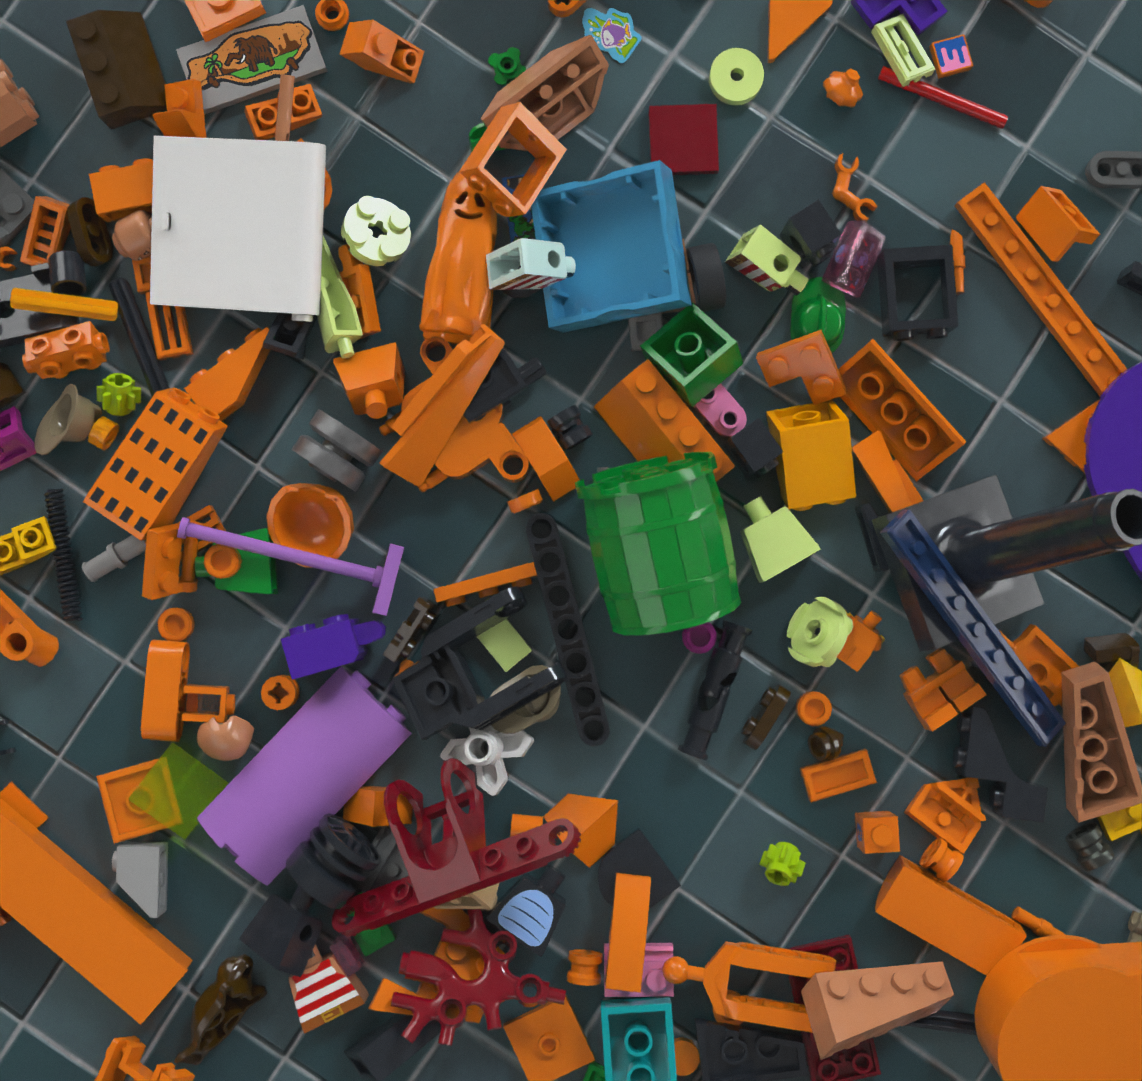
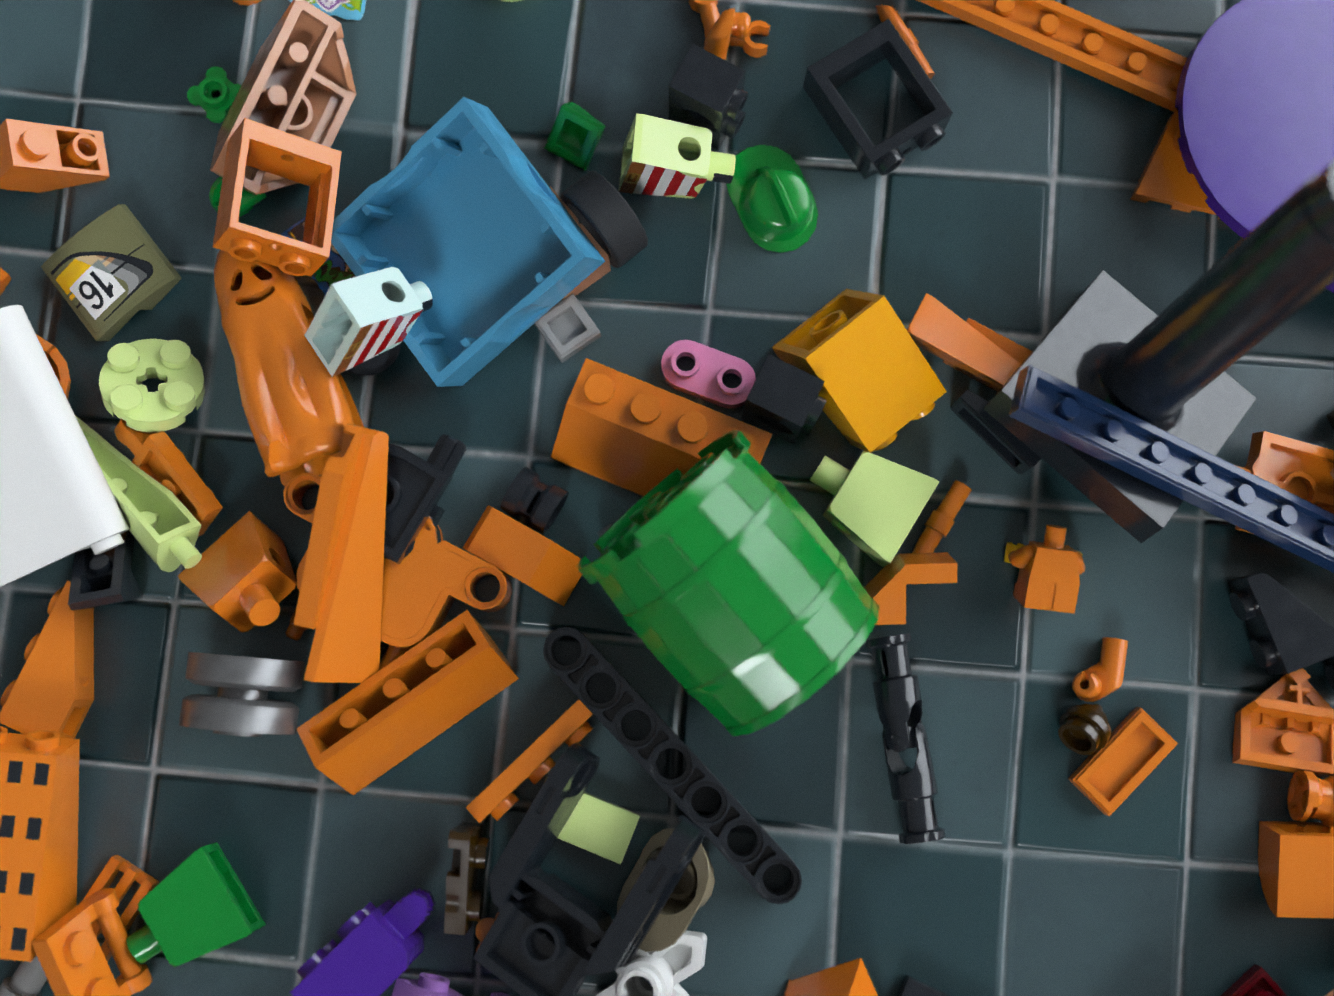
camera: 25 degrees left, 5 degrees down
medium lavender tile [177,517,404,616] -> none
orange tile [204,544,241,579] -> none
orange cylinder [267,483,354,568] -> none
orange tile [507,489,543,514] -> none
green brick [640,302,744,407] -> none
dark red tile [648,104,719,175] -> none
magenta plate [682,622,717,654] -> none
dark brown plate [741,684,791,750] -> none
orange plate [756,330,847,405] -> none
lime gear [759,842,806,886] -> none
yellowish green plate [787,597,853,667] -> none
orange tile [796,691,832,726] -> none
clear pink slope [822,220,886,298] -> none
orange slope [839,339,966,482] -> none
orange brick [855,811,900,854] -> none
orange hips [899,648,987,732] -> none
none -> olive slope [41,204,182,341]
none -> orange brick [296,610,519,795]
none -> green slope [544,102,606,170]
none -> orange arm [704,8,751,60]
none -> orange slope [864,552,958,625]
none -> orange piece [912,480,972,553]
none -> orange arm [1072,637,1129,702]

